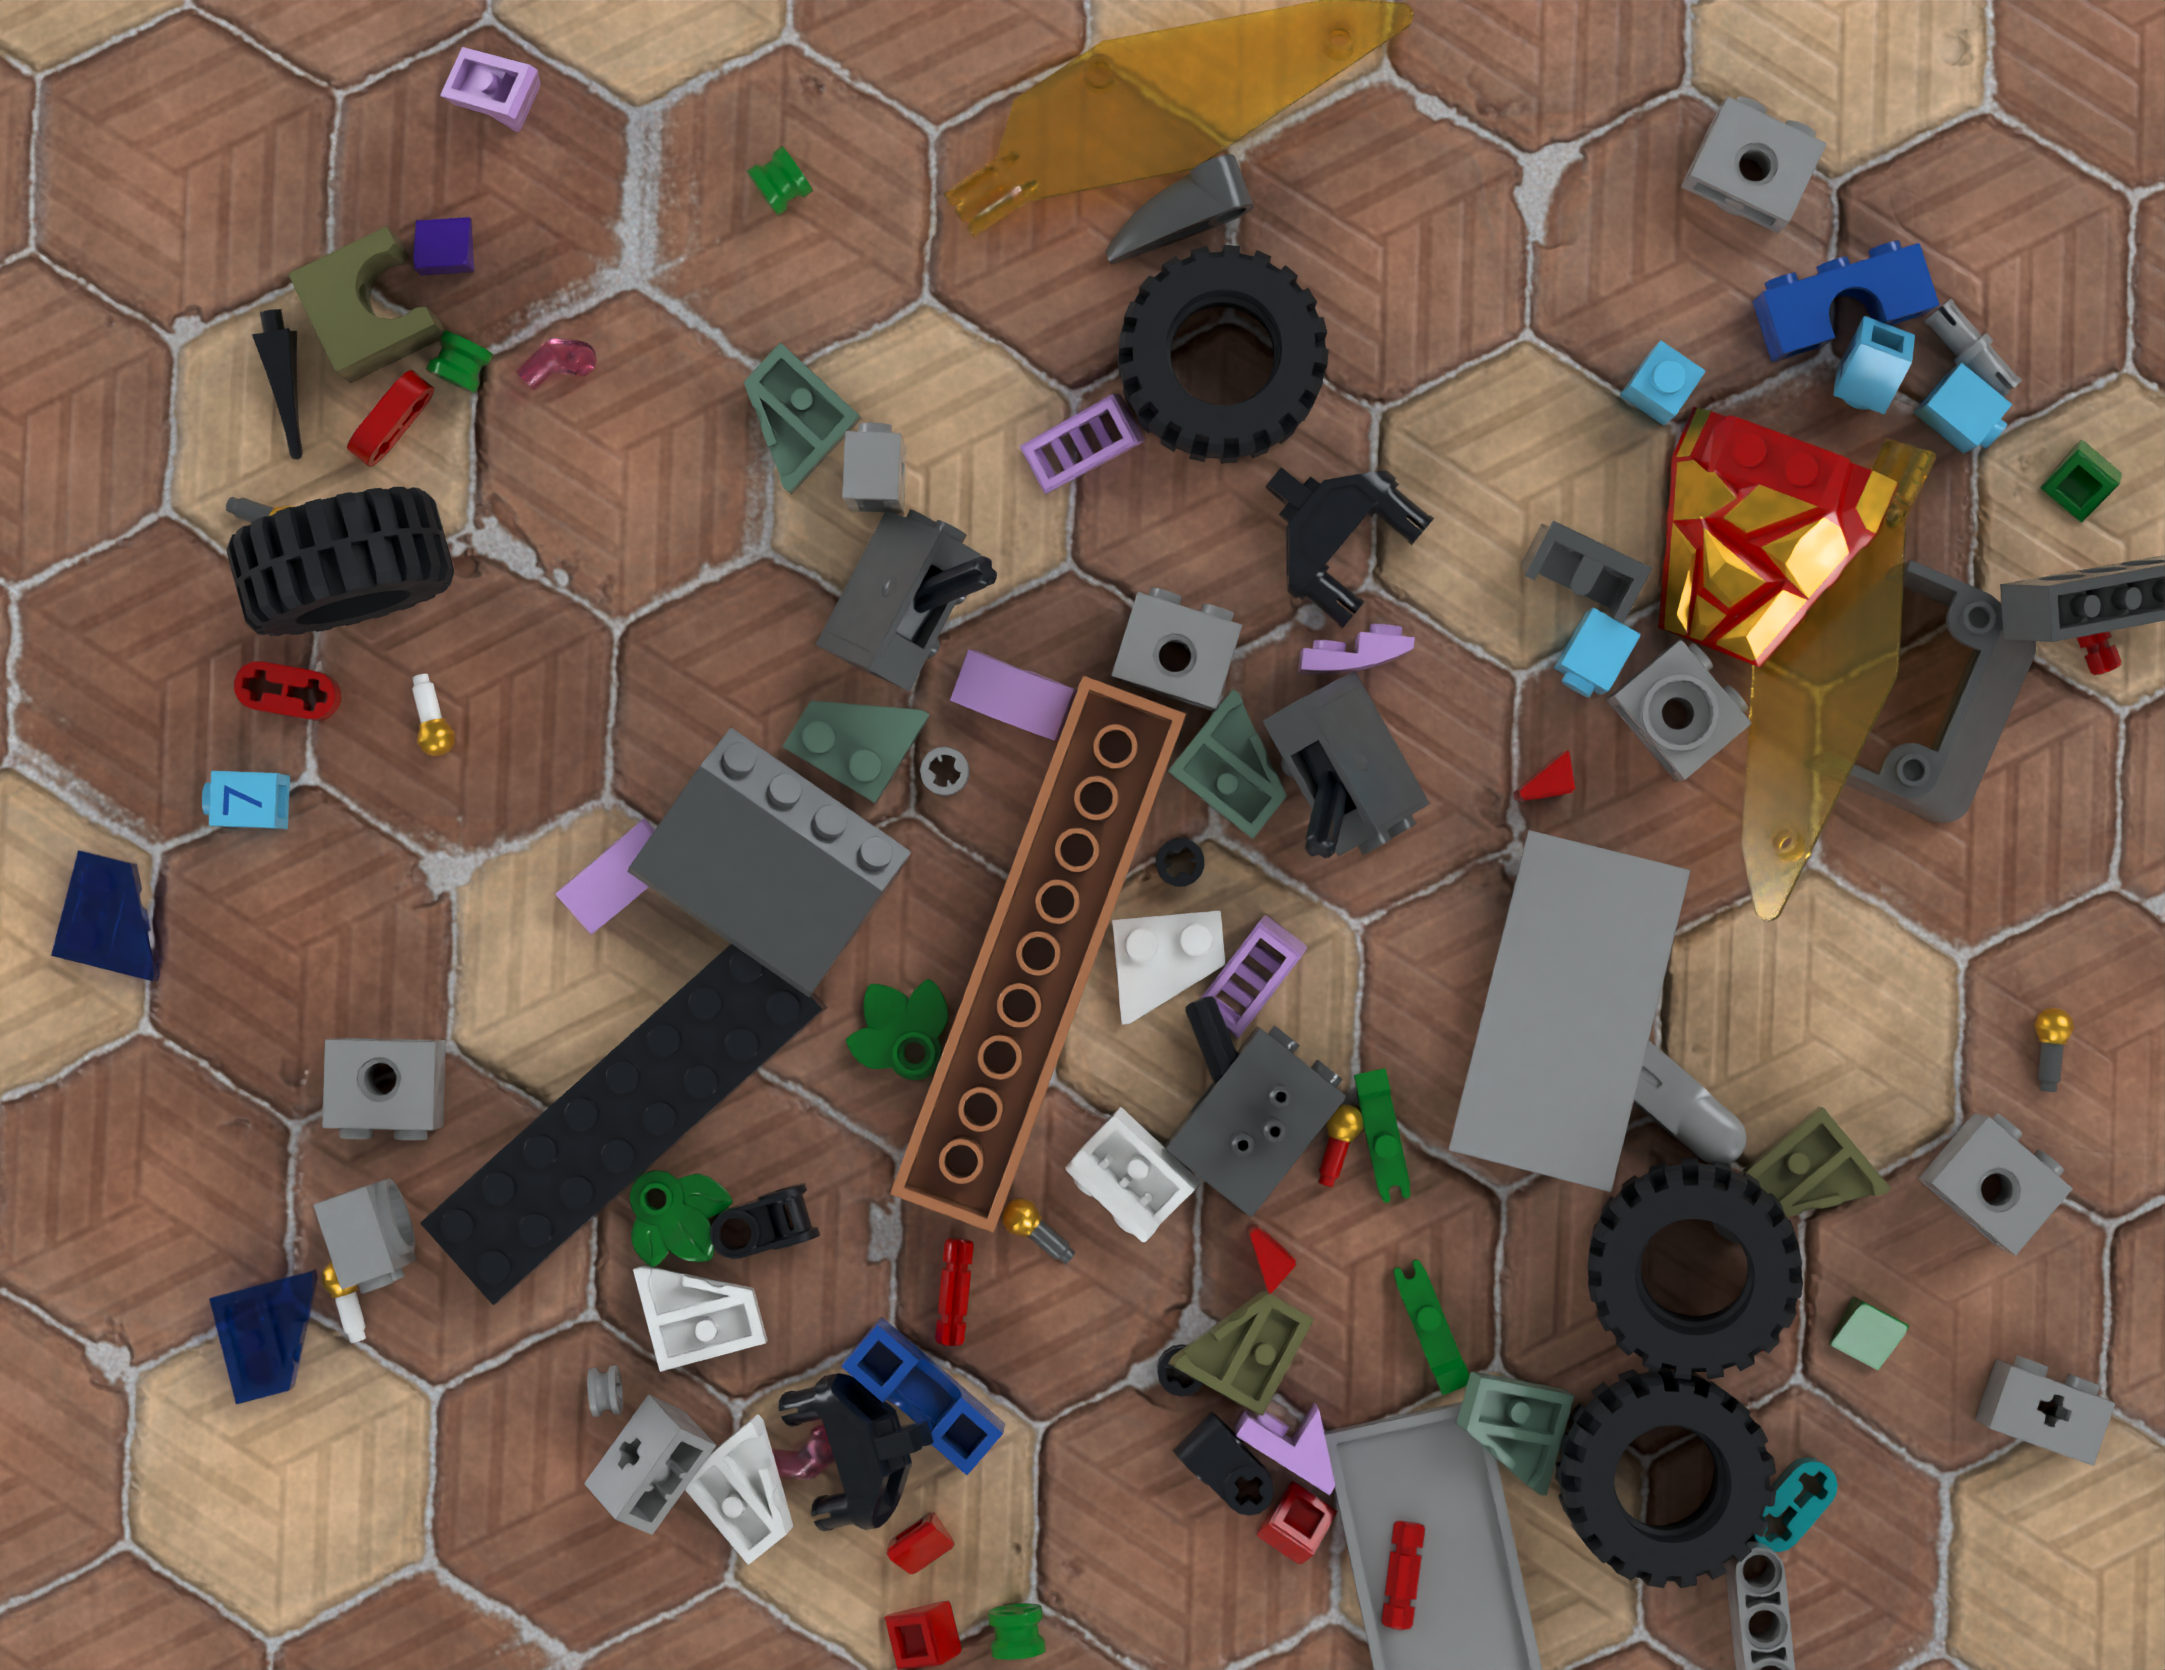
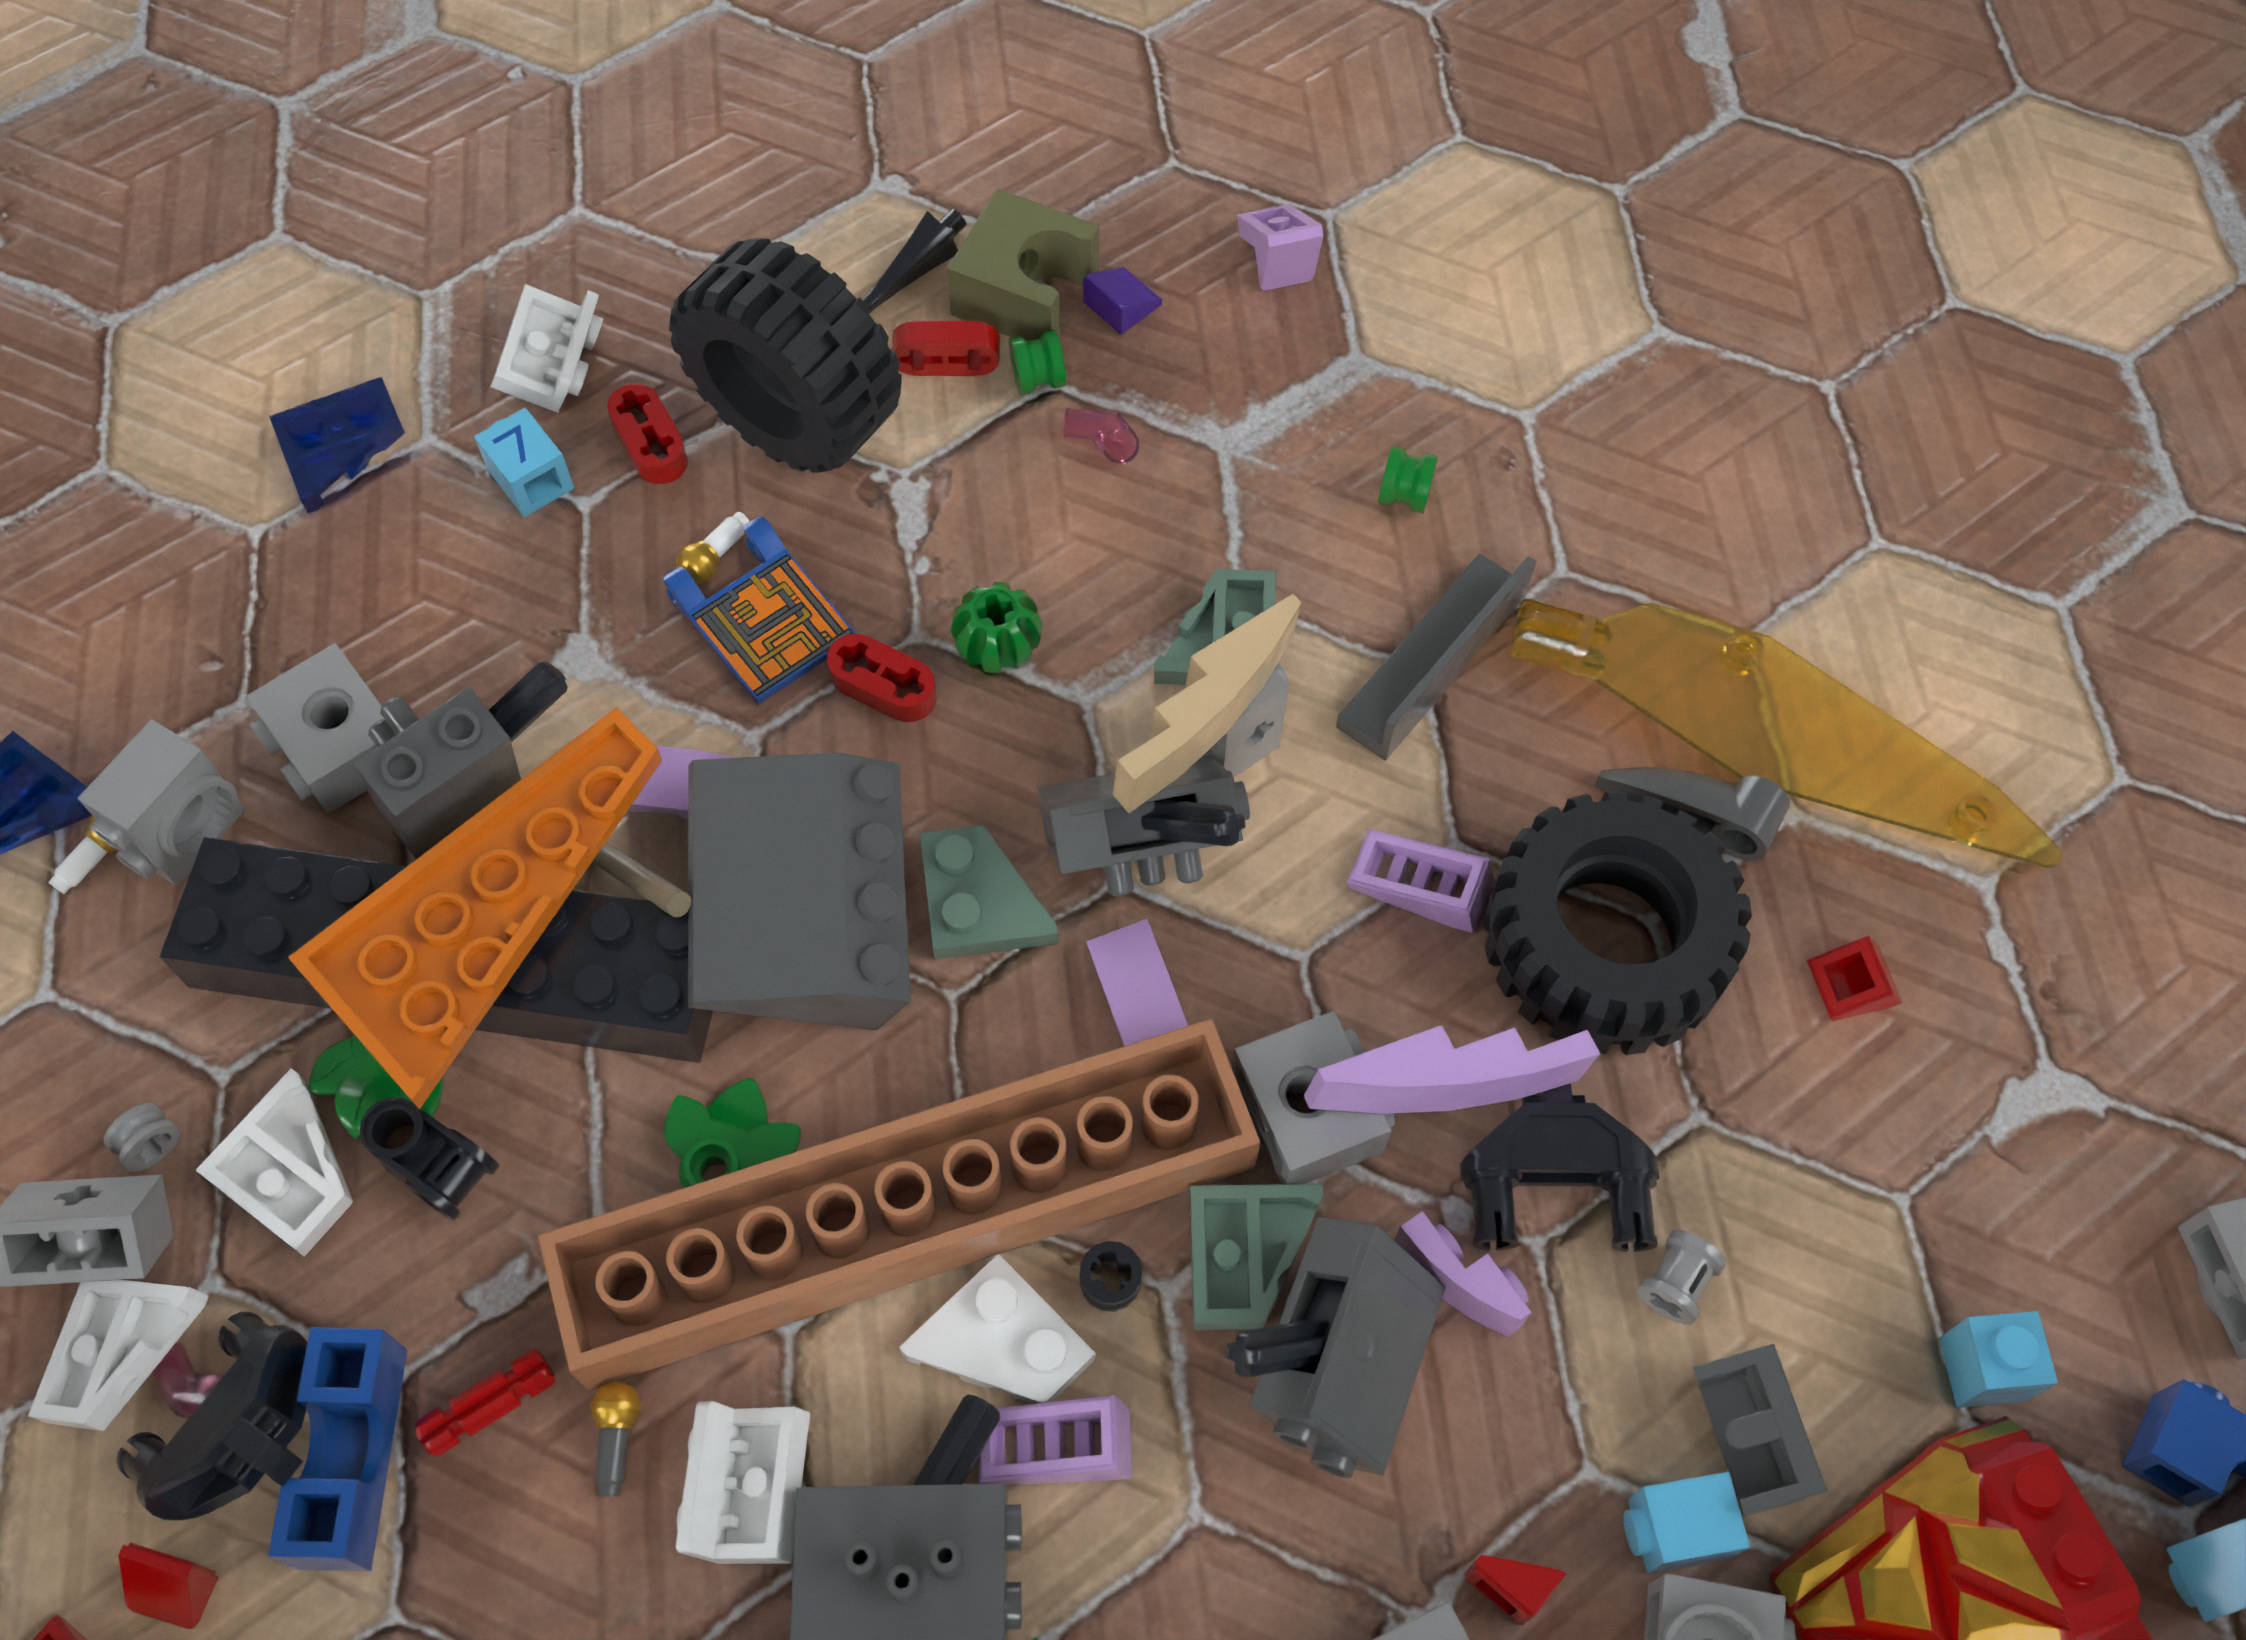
camera: 45 degrees right, 25 degrees down
light grey bush [920,746,970,796] -> none
none -> orange wing [288,707,662,1109]
none -> dark grey piece [354,661,568,859]
none -> white bracket [491,284,603,413]
none -> dark tan bar [592,841,691,917]
none -> flag [663,516,856,705]
none -> red beam [827,633,937,722]
none -> green piece [951,582,1043,673]
none -> tan slope [1113,594,1301,813]
none -> lavender slope [1304,1025,1600,1114]
none -> dark grey panel [1336,553,1537,761]
none -> light grey bush [1637,1229,1726,1325]
none -> red slope [1807,935,1902,1021]

